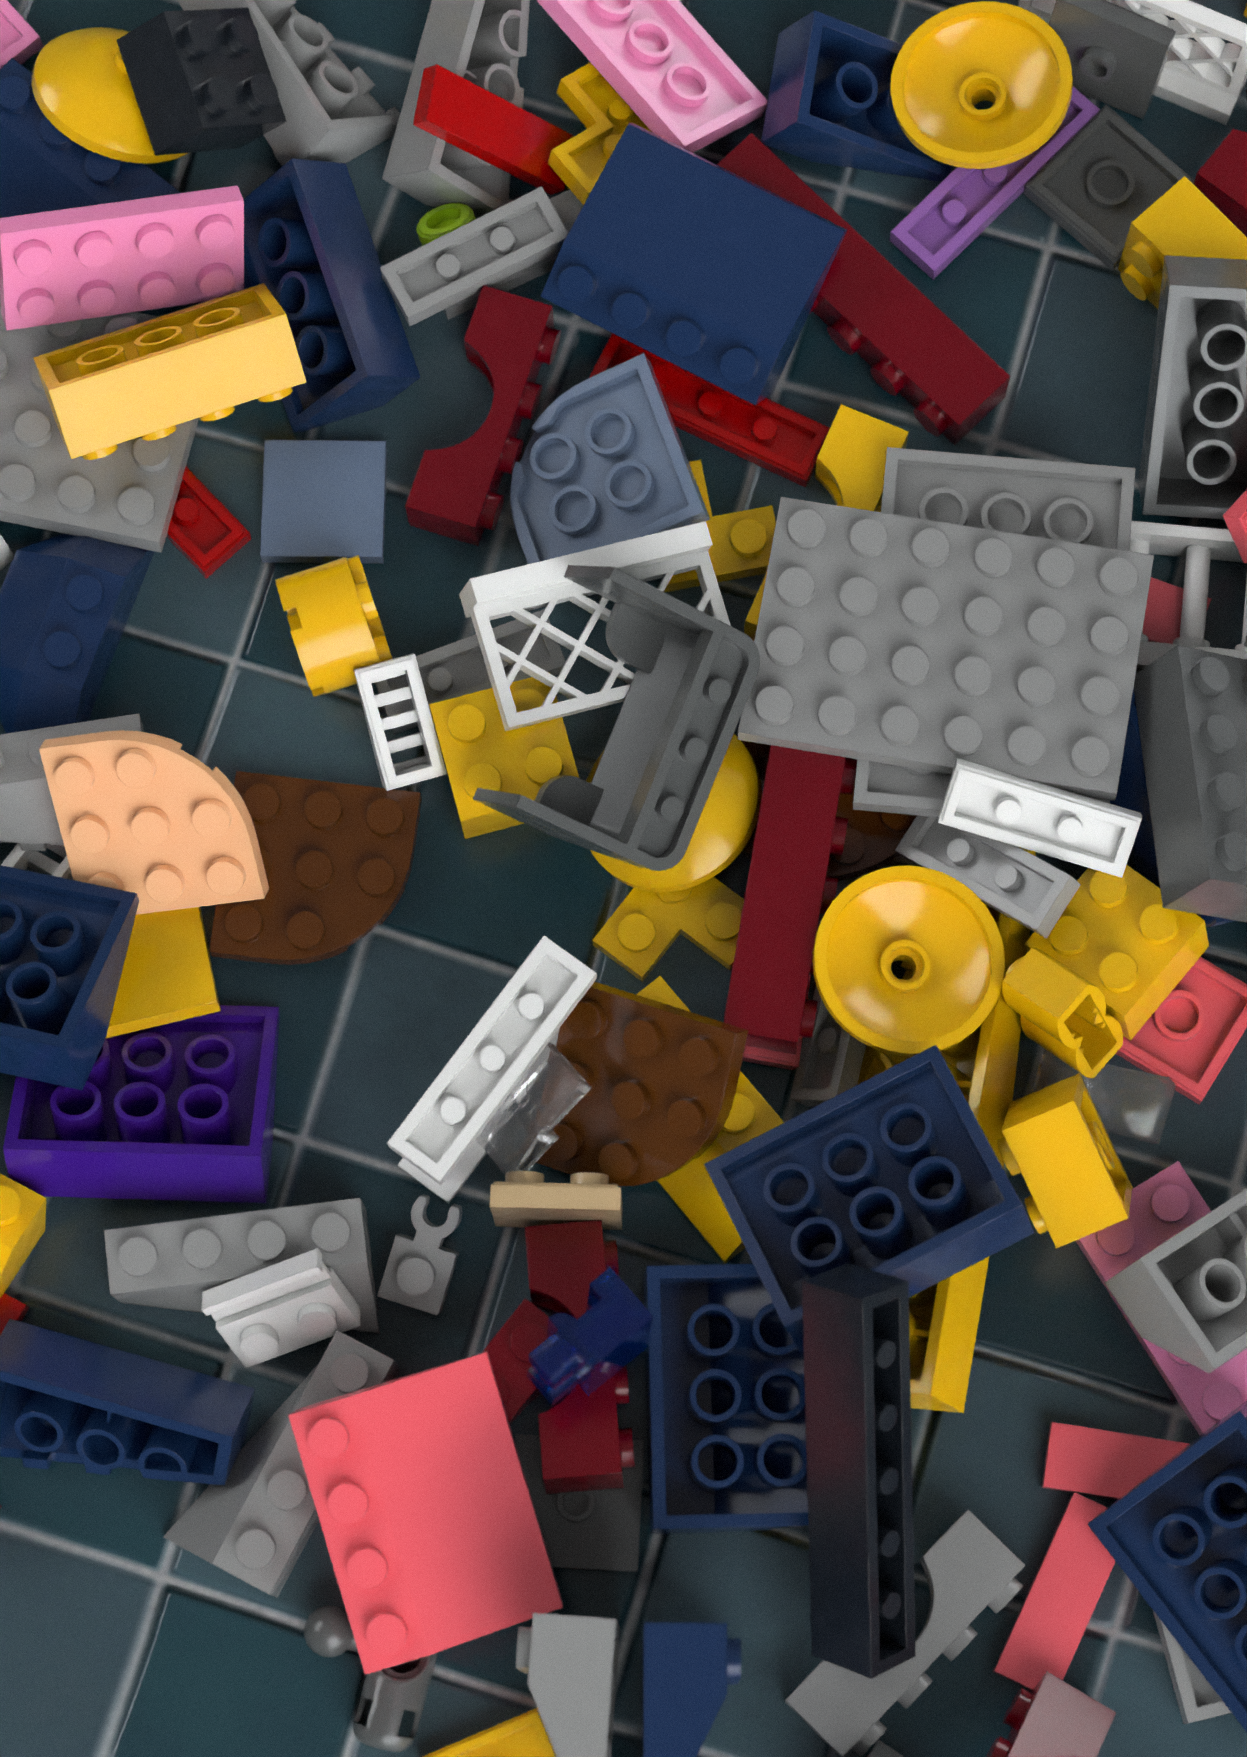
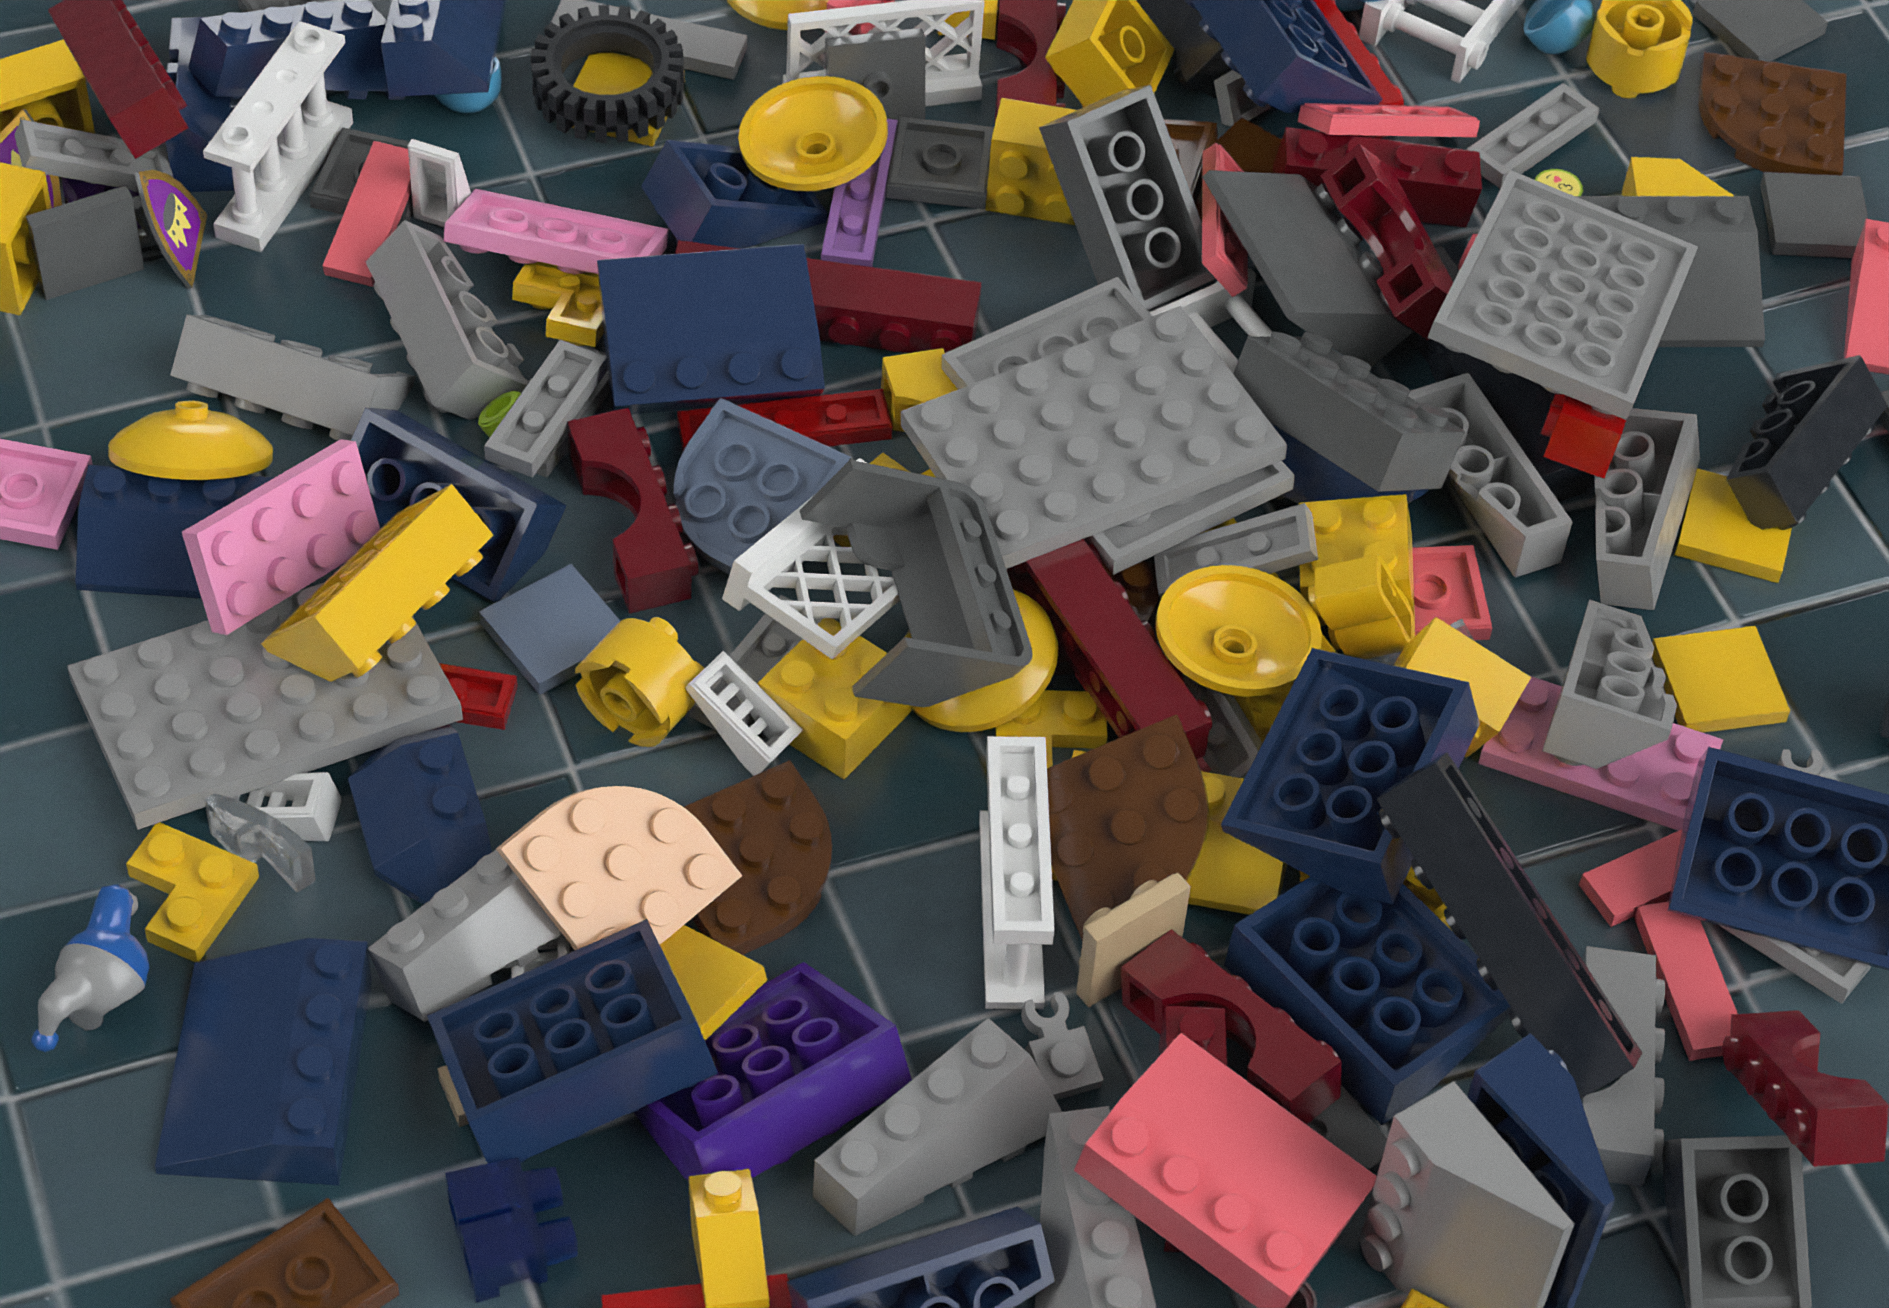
camera: 45 degrees left, 25 degrees down
black brick [116,7,287,156] -> none
white plate [202,1248,361,1368] -> none
red tile [413,64,574,195] -> none
clear slope [476,1042,592,1174] -> none
clear blue hips [527,1267,653,1405] -> none
white tile [938,758,1142,878] -> none

